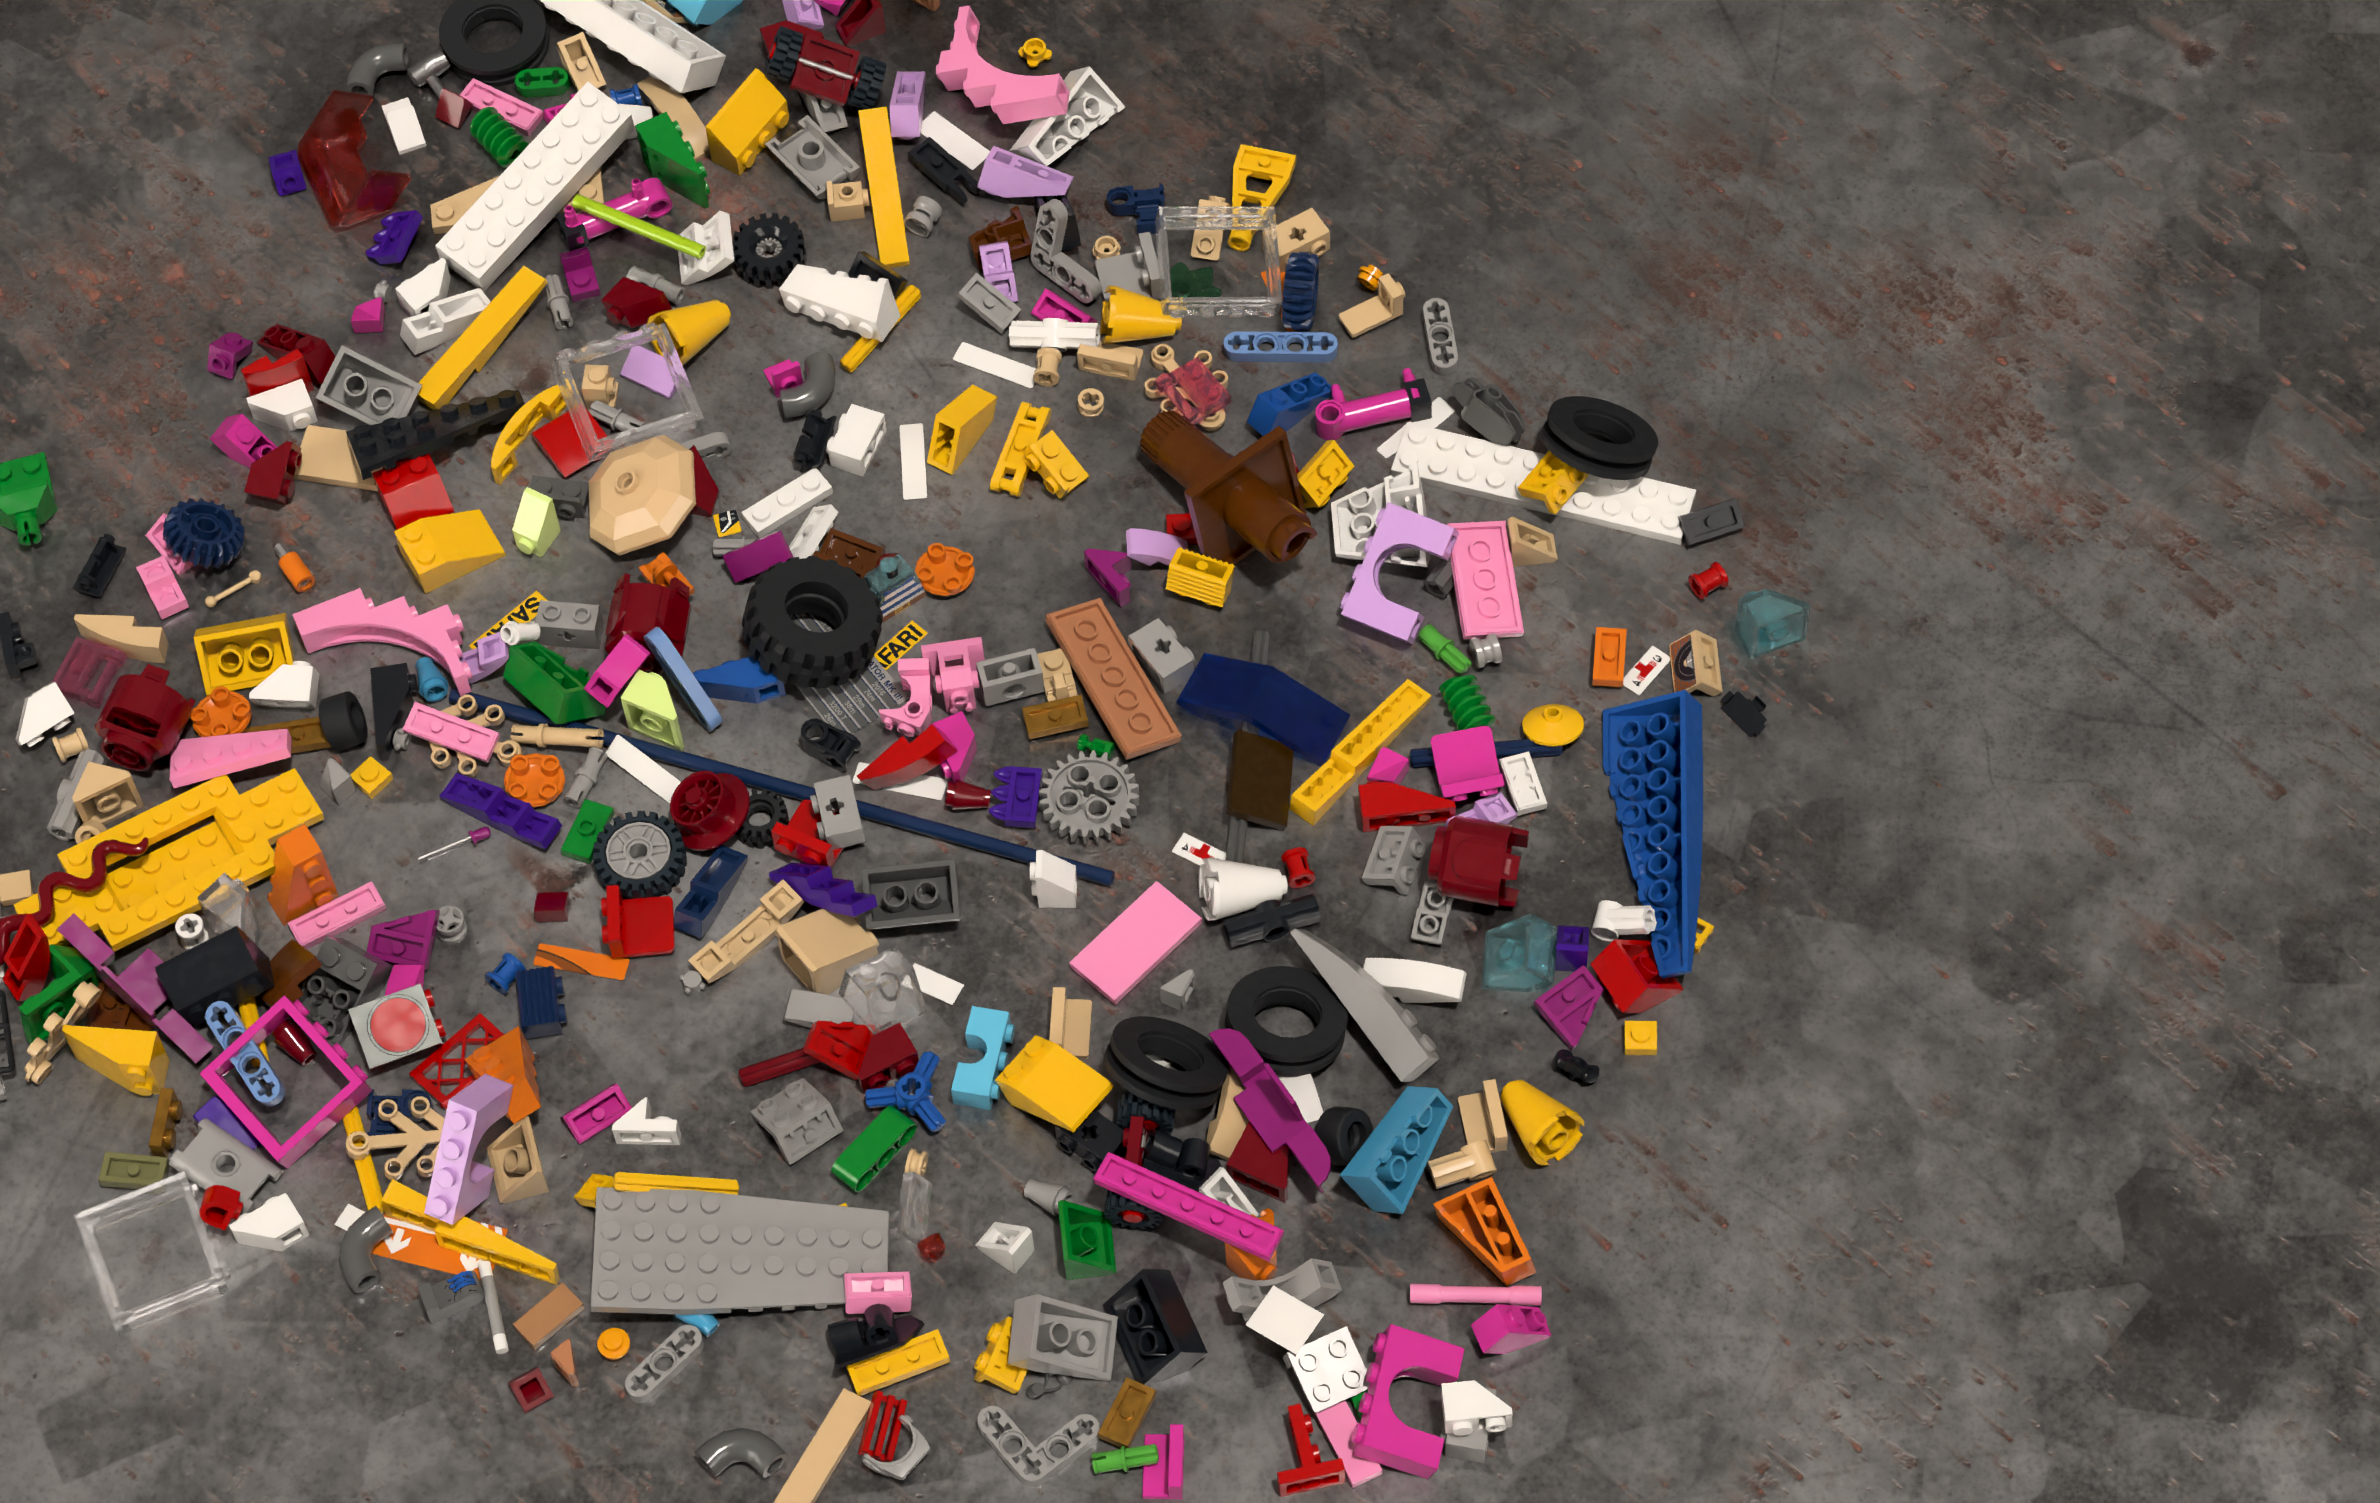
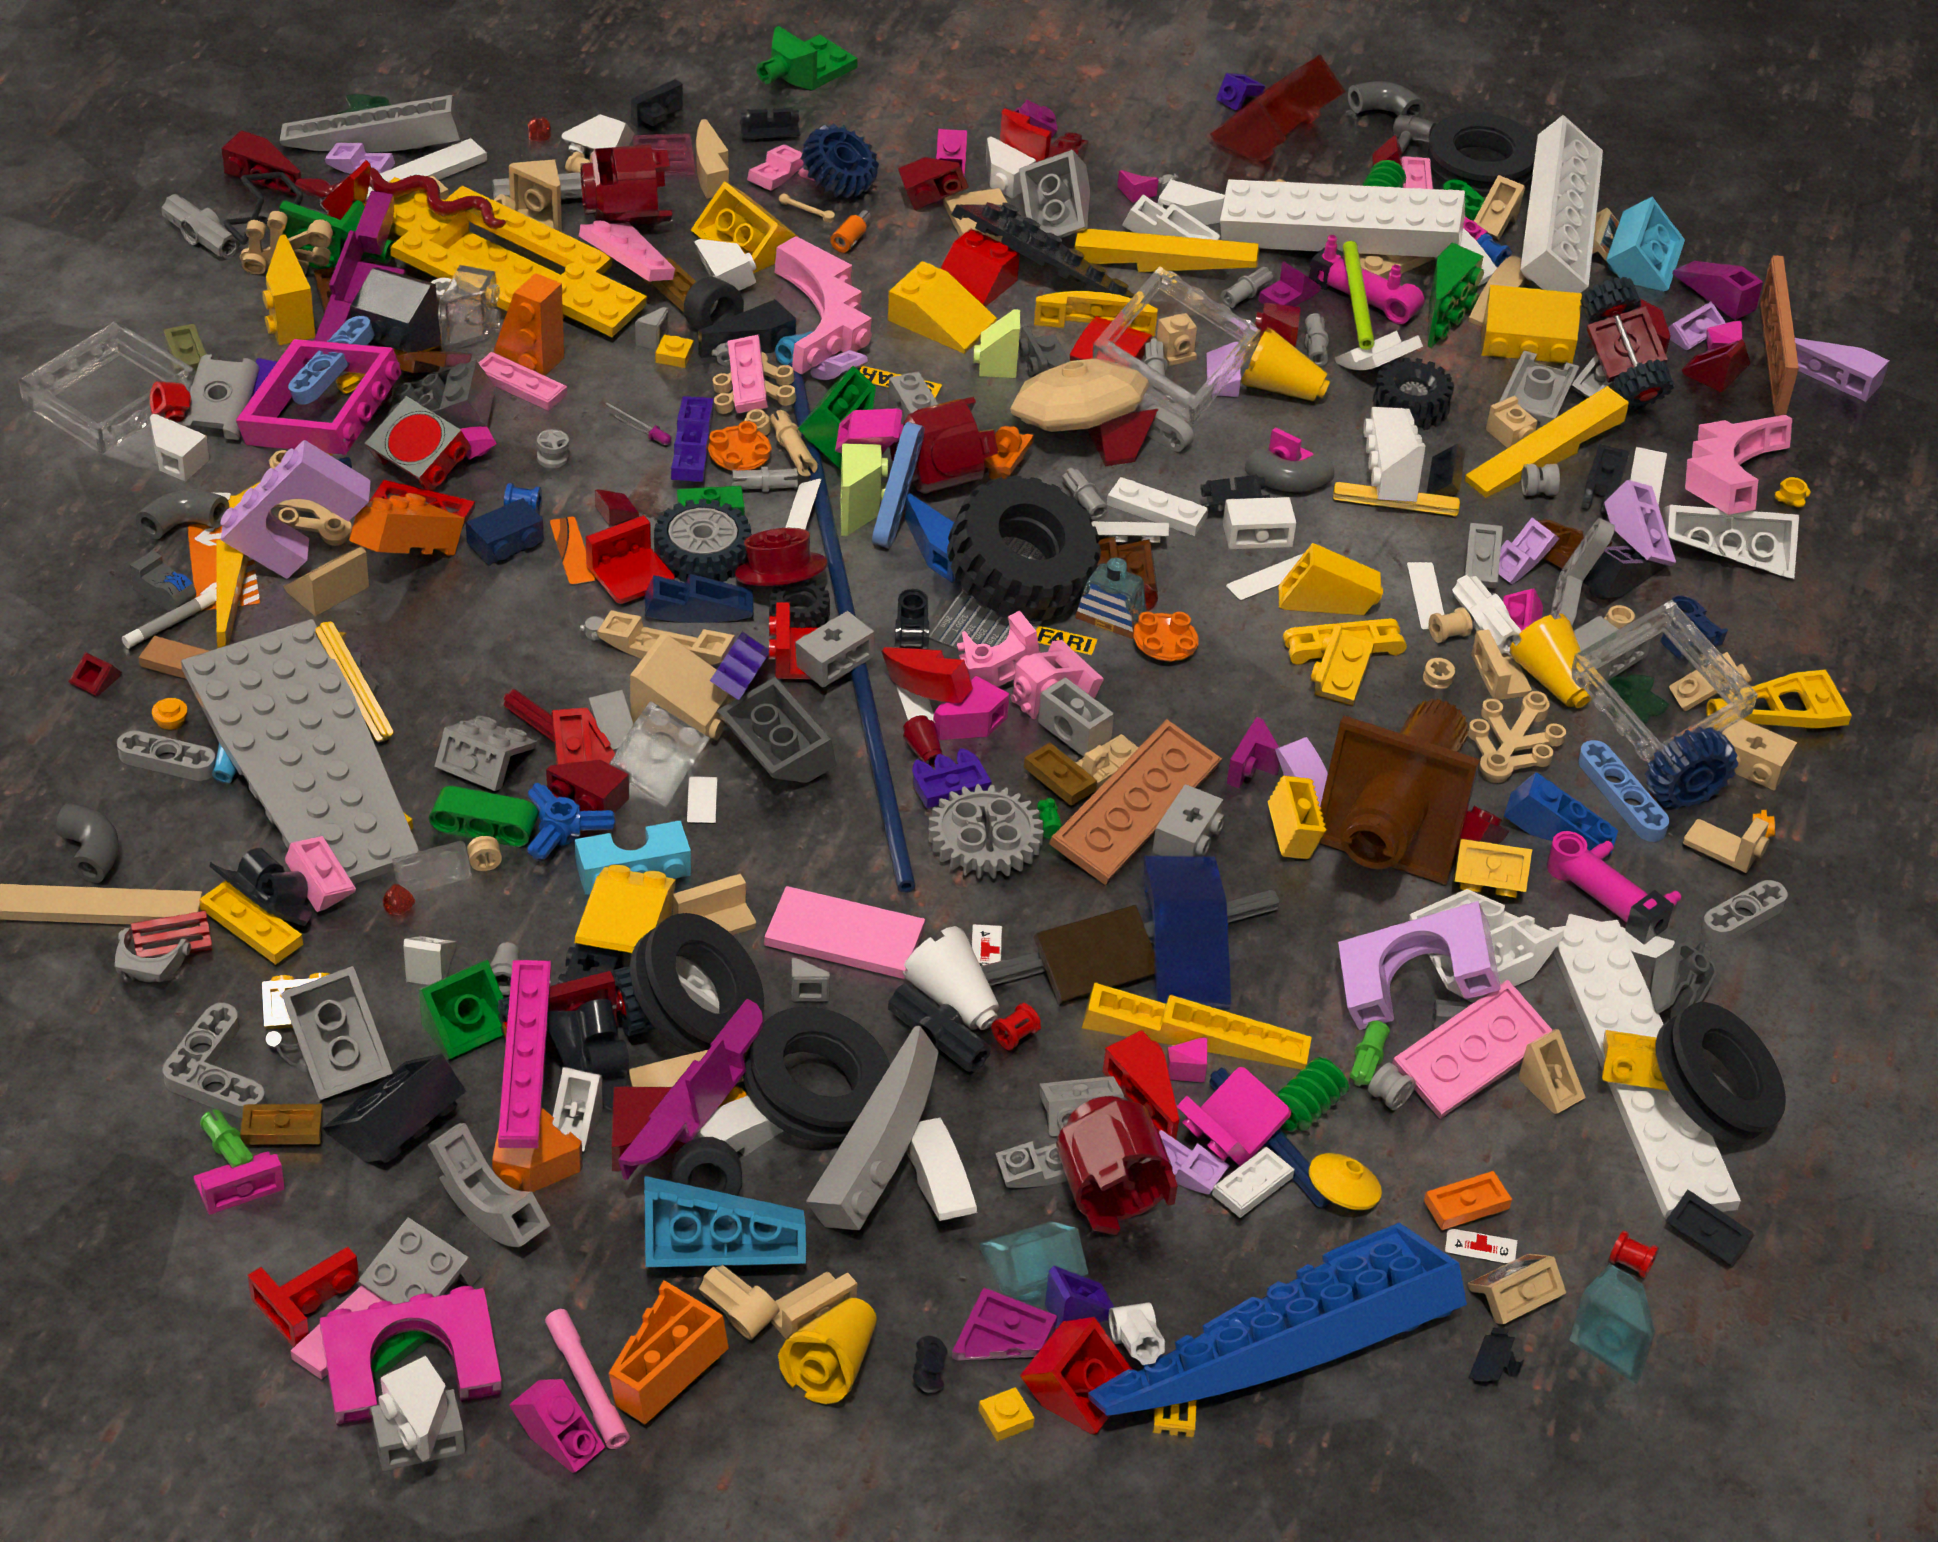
camera: 55 degrees right, 15 degrees down
pearl gold plate [148,1088,183,1157] -> none
orange dish [190,686,252,737] -> none
dark purple plate [365,210,423,265] -> none
magenta wing [367,909,440,970] -> none
white slope [381,97,426,155] -> none
white pin [500,621,540,645] -> none
nougat slope [550,1338,579,1388] -> none
dark pink slope [560,1083,632,1144] -> none
white slope [612,1097,681,1145] -> none
sticker [713,510,742,537] -> none
magenta slope [723,530,793,583] -> none
lavender slope [890,71,926,140] -> none
white slope [1030,850,1077,908] -> none
clear pink plate [1154,357,1232,425] -> none
white sticker [1246,1285,1324,1355] -> none

